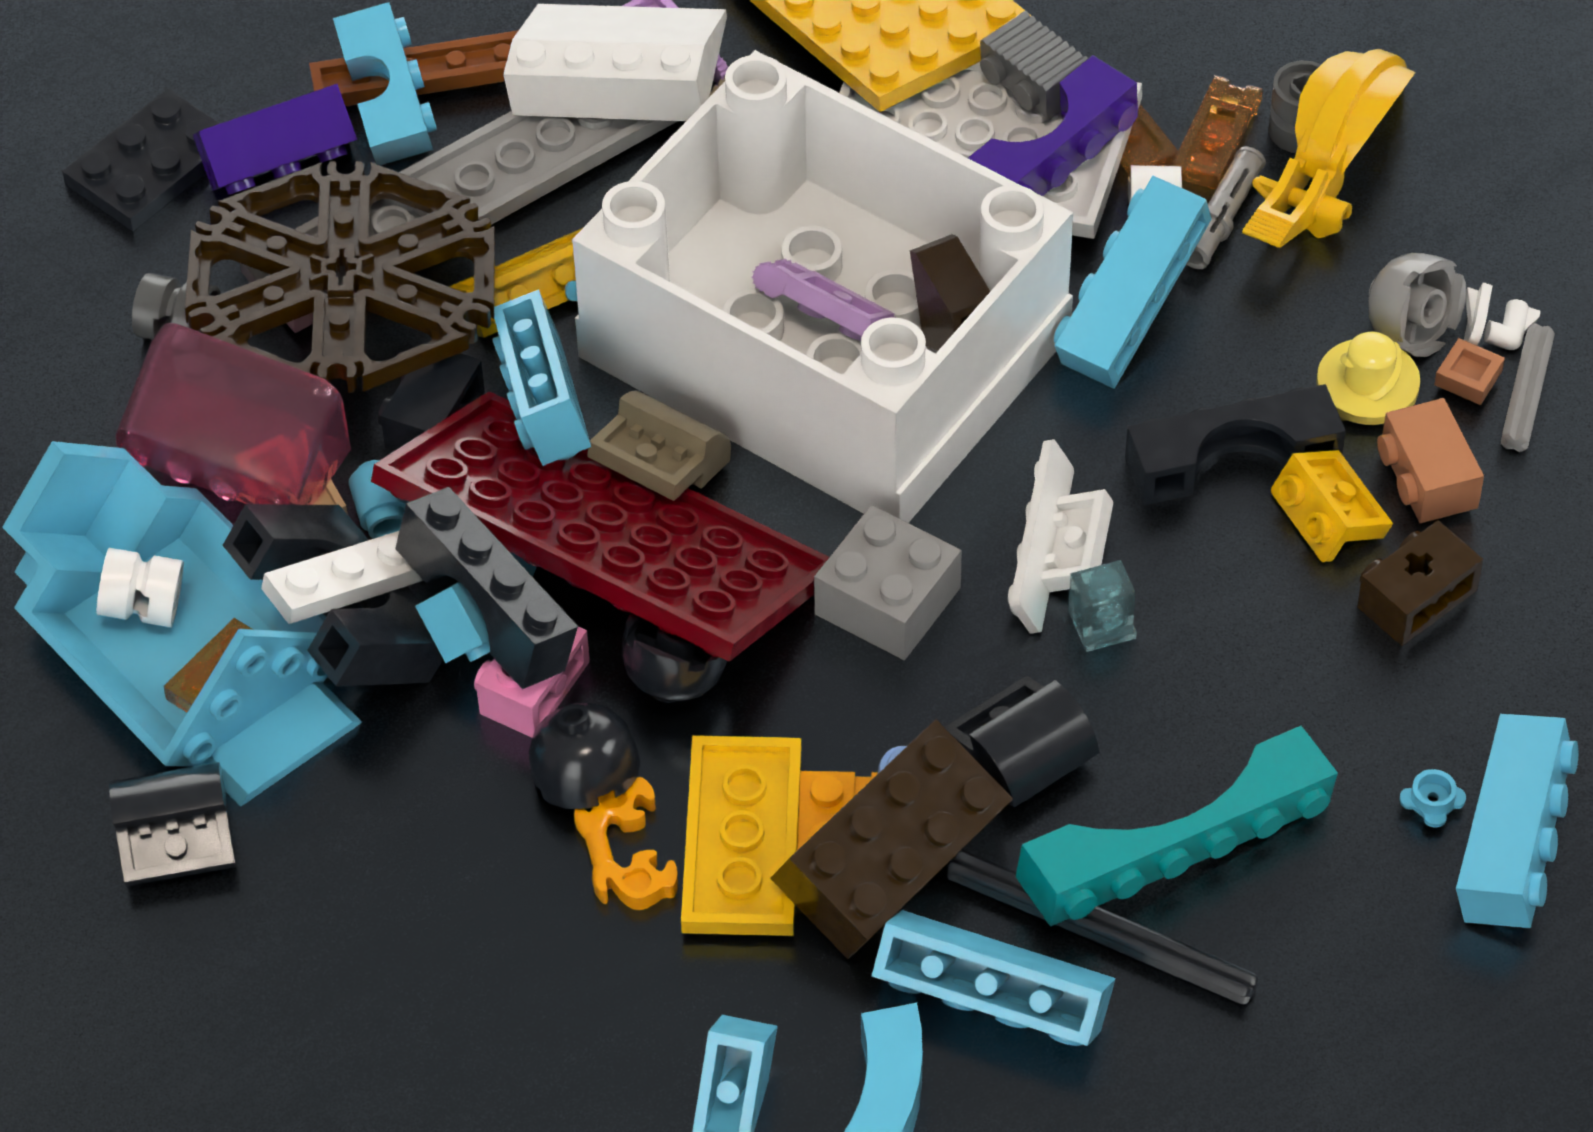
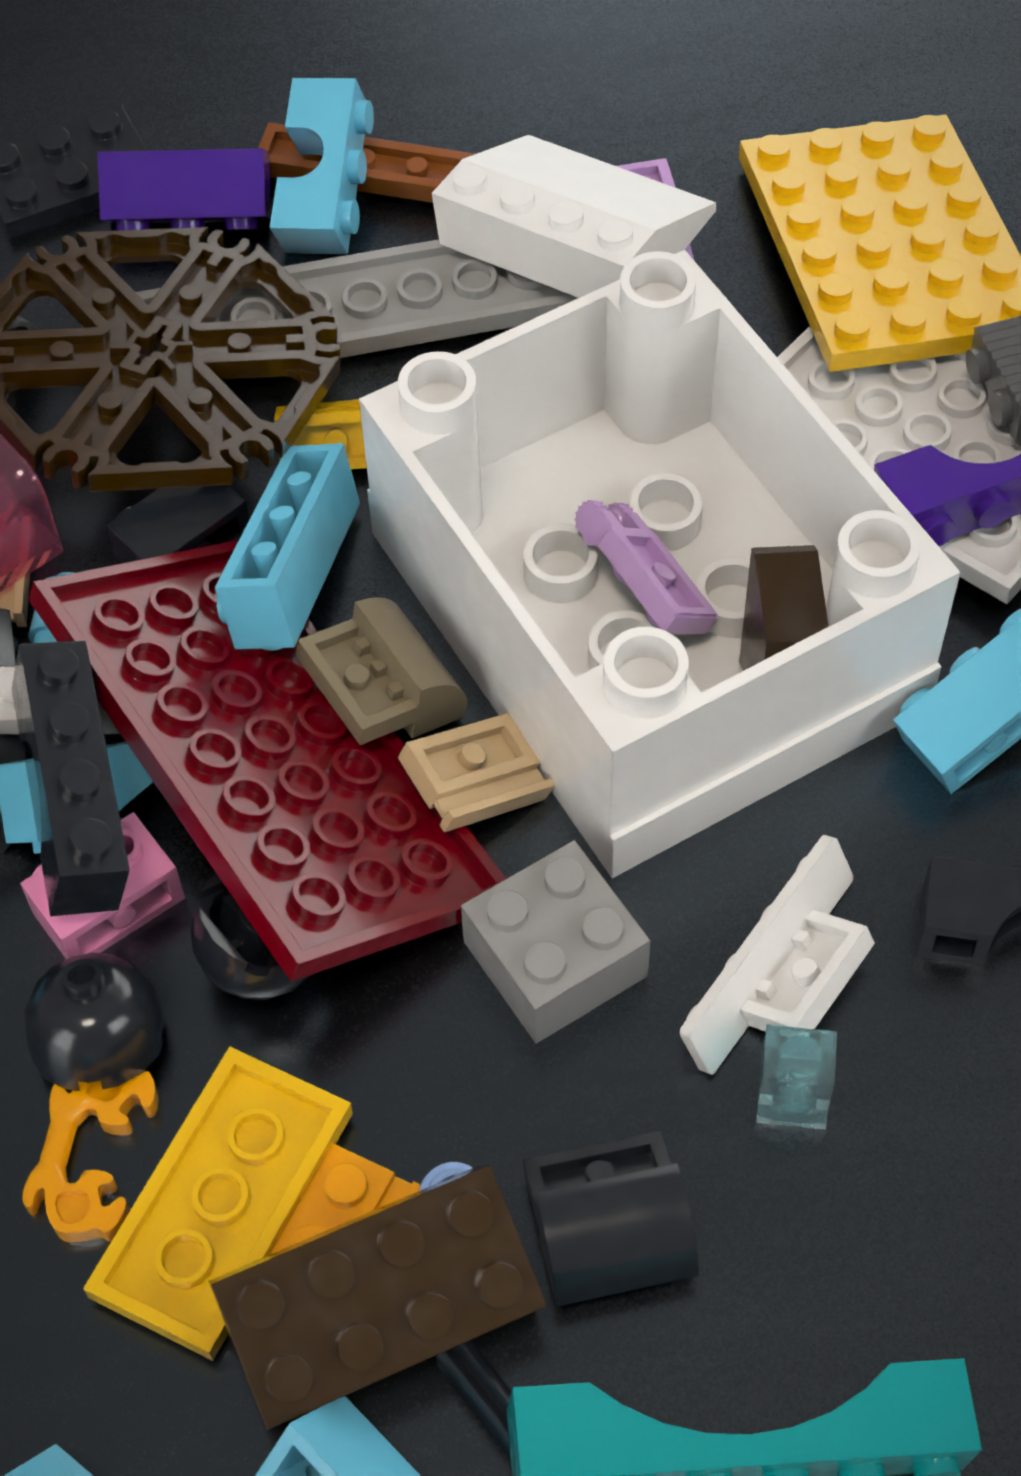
camera: 25 degrees right, 5 degrees up
none -> tan plate [398,713,555,832]

